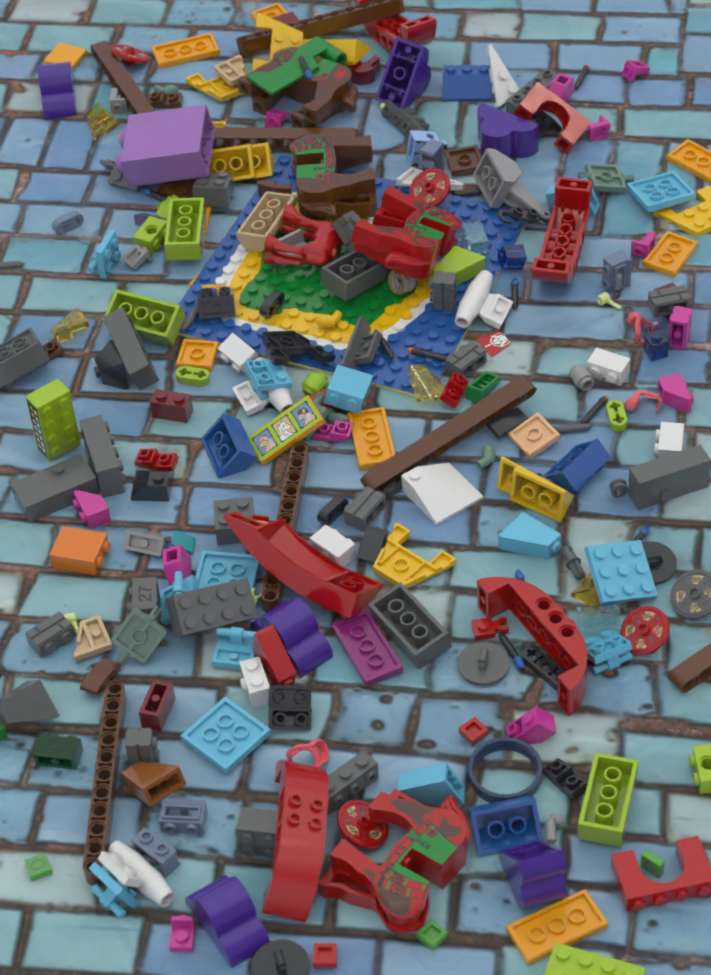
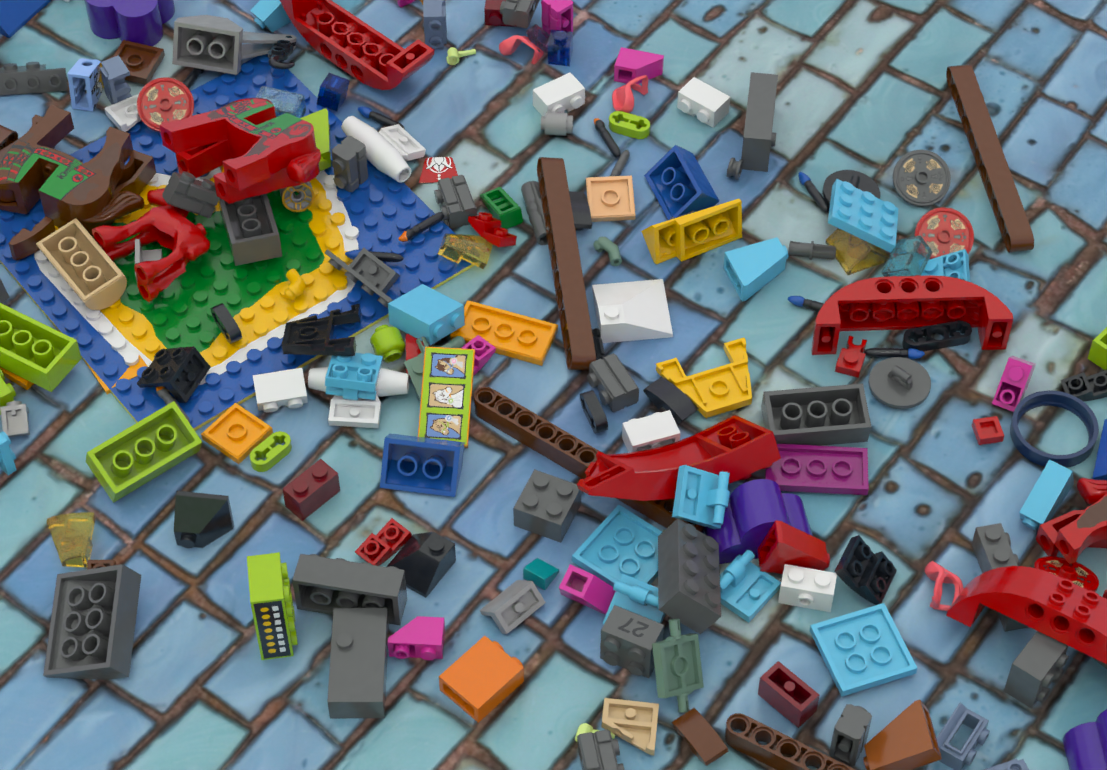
camera: 65 degrees left, 5 degrees up
dark grey brick [103,307,159,390] -> none
none -> medium azure plate [672,465,730,529]

